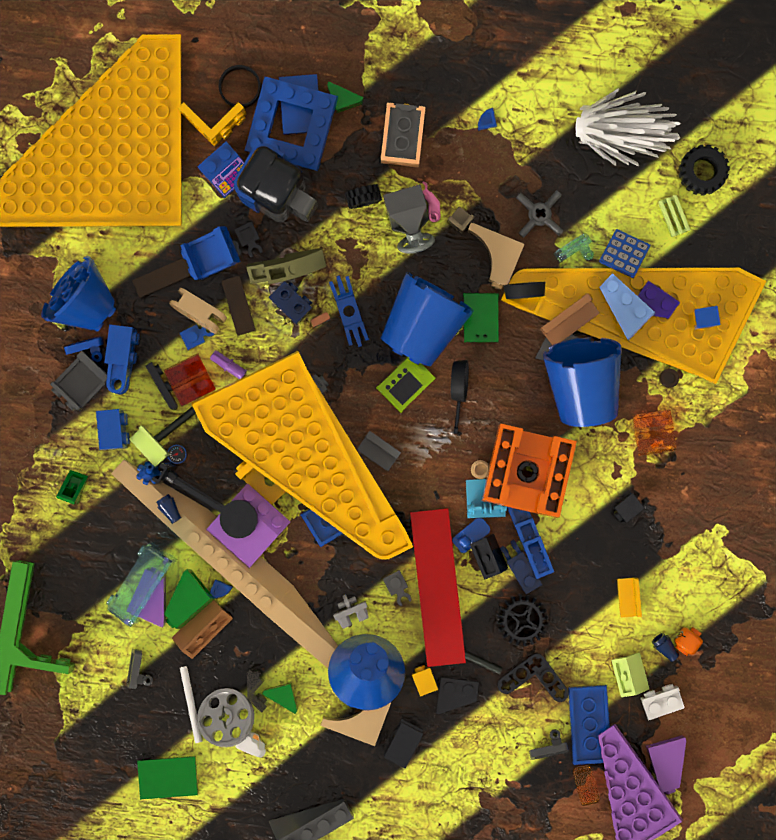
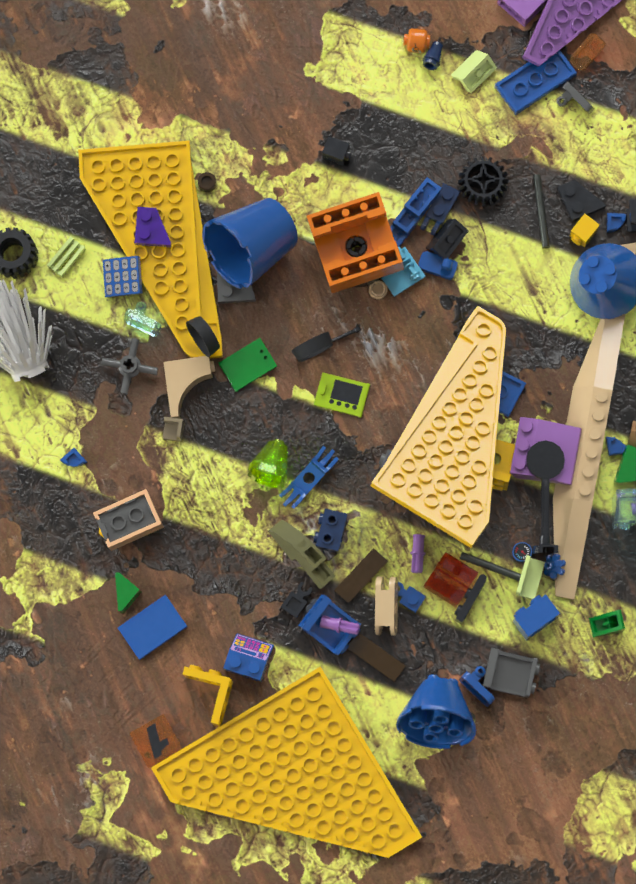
camera: 110 degrees left, 10 degrees down
blue brick [104,324,140,395] -> none
dark blue cone [156,494,182,524] -> none
black tyre [219,65,261,108] -> none
black piece [234,144,318,223] -> none
blue plate [244,77,338,171] -> none
nougat tile [310,312,331,328] -> none
light grey hips [333,594,369,629] -> none
black tyre [345,184,382,209] -> none
dark grey panel [357,431,401,471] -> none
blue cone [381,272,474,367] -> none
dark grey piece [383,185,435,254] -> none
dark grey plate [383,570,411,606] -> none
red slope [410,508,466,667] -> none
bright pink arm [416,181,441,222] -> none
black beam [497,653,569,702] -> none
medium nougat panel [540,293,599,345] -> none
light blue wing [599,273,655,341] -> none
yellow panel [617,577,642,618] -> none
clear orange slope [632,410,677,456] -> none
white bracket [640,684,685,720] -> none
blue panel [694,306,721,330] -> none
none -> clear orange tile [129,714,183,768]
none -> clear neon green cone [248,439,287,488]
none -> medium lavender axle [320,615,360,635]
none -> blue tile [606,213,626,233]

